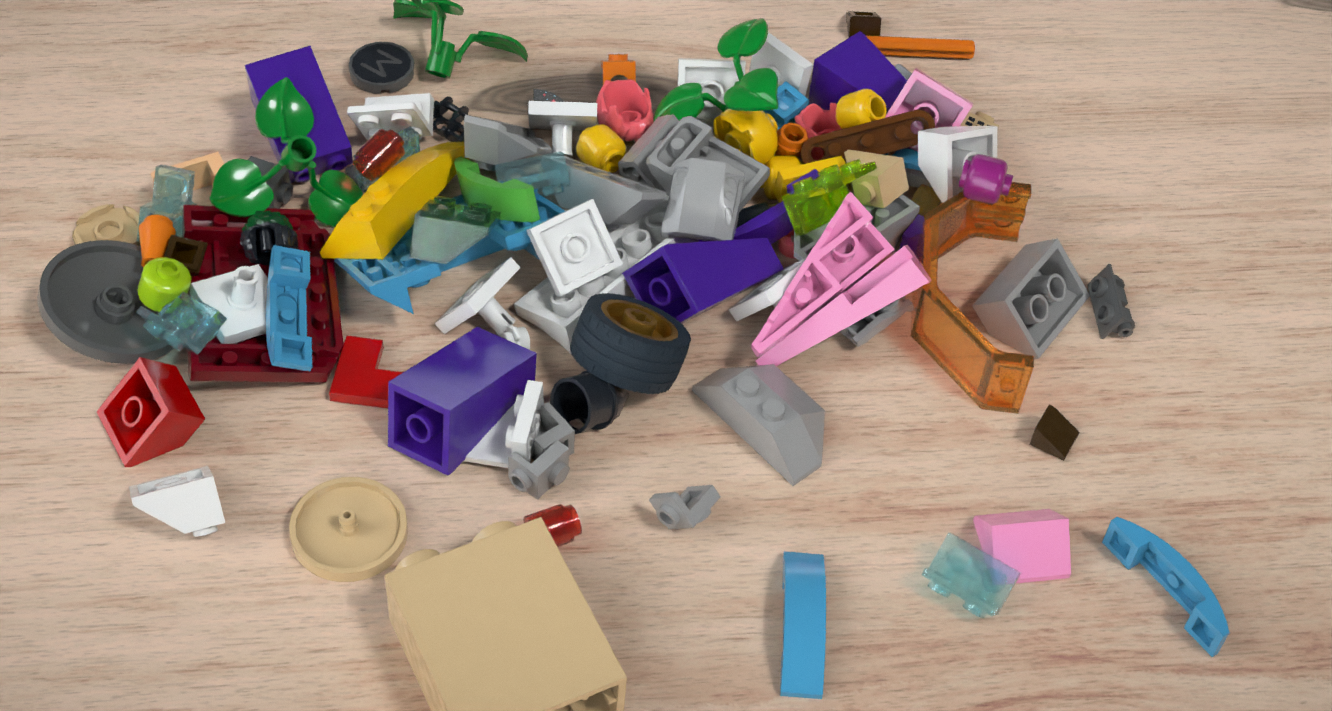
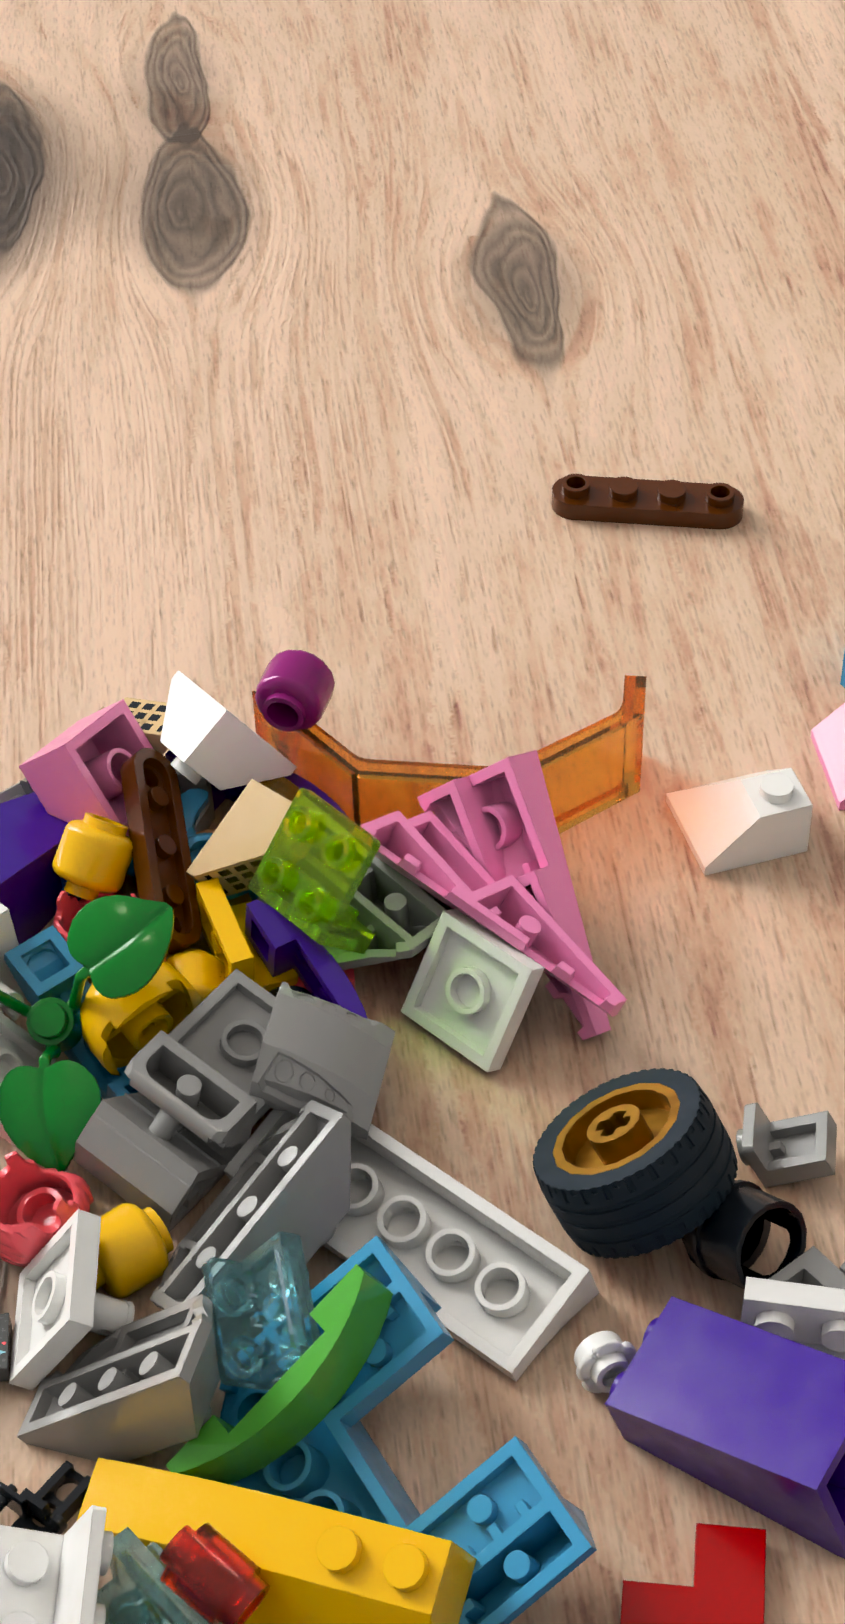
camera: 85 degrees left, 5 degrees down
clear green slope [410,196,501,264] -> none
white tile [435,257,521,336] -> none
white tile [526,199,623,296] -> none
dark purple slope [622,238,784,324] -> none
light grey wedge [692,364,825,486] -> none
light grey slope [972,238,1090,359] -> none
dark brown slope [1029,404,1080,461] -> none
dark grey hinge [1087,264,1135,339] -> none
none -> reddish brown plate [552,474,744,529]
none -> slope [666,768,813,876]
none -> light grey bracket [736,1103,837,1188]

